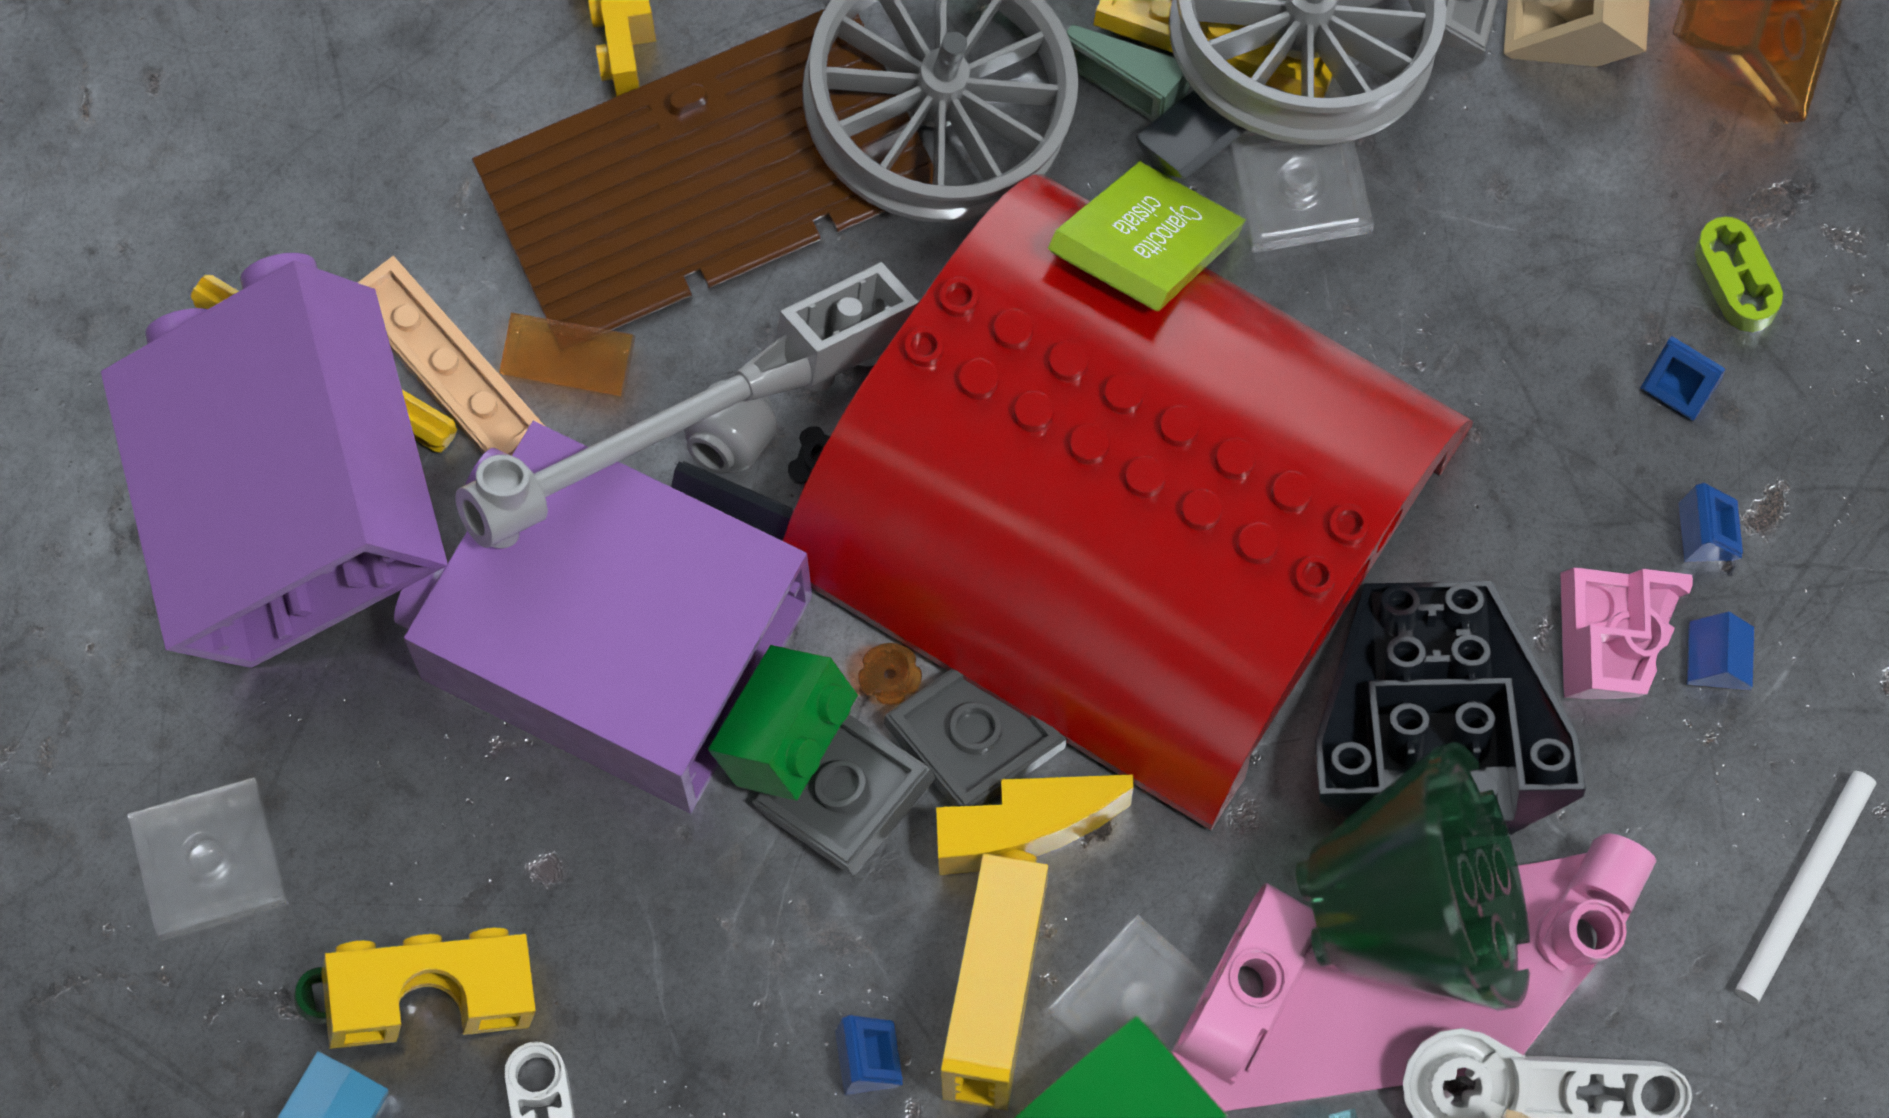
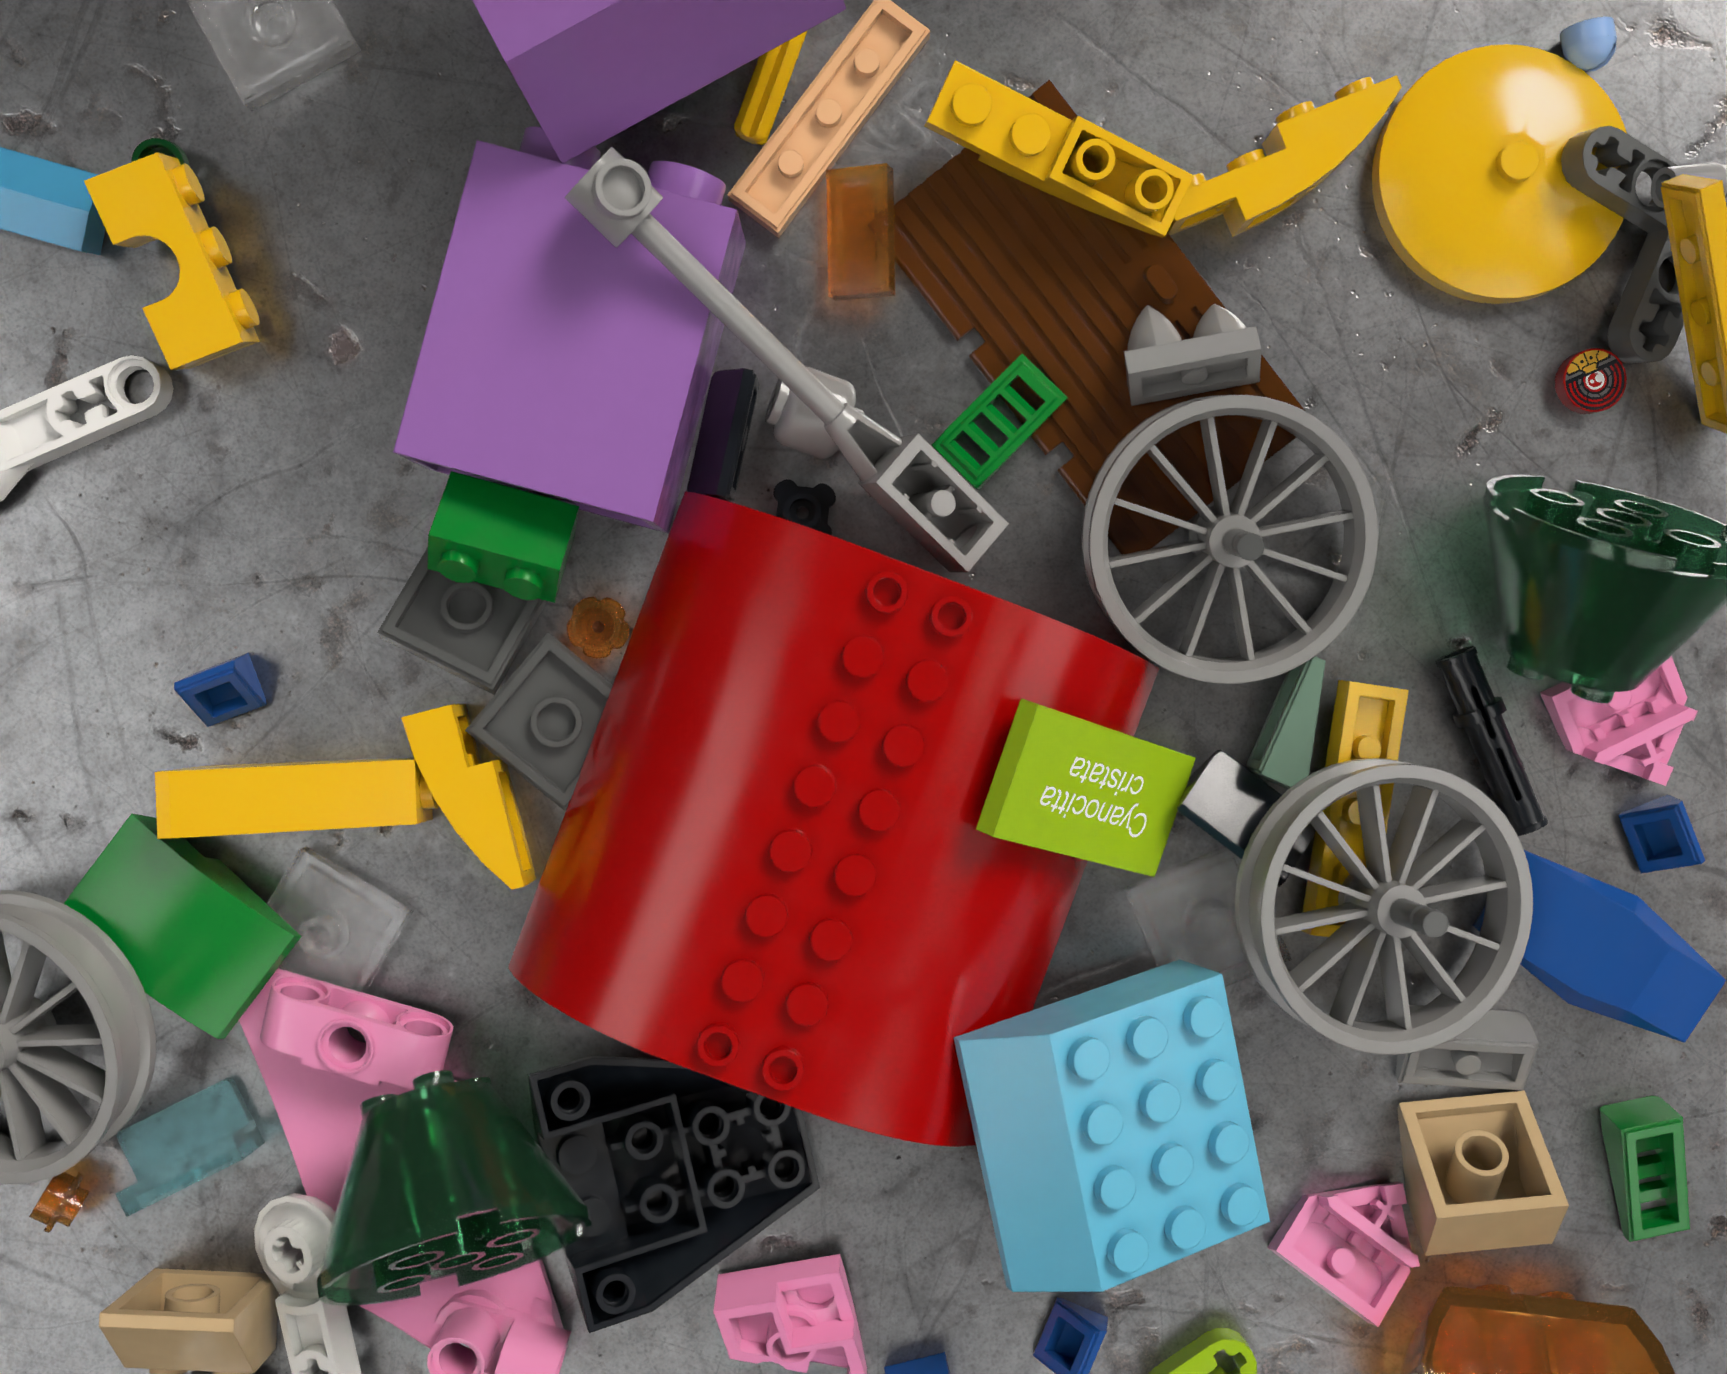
camera: 75 degrees right, 20 degrees up
none -> yellow slope [924,60,1194,238]
none -> green slope [932,354,1068,490]
none -> medium azure slope [953,959,1270,1292]
none -> light grey tile [1124,304,1261,406]
none -> bright pink slope [1267,1182,1420,1327]

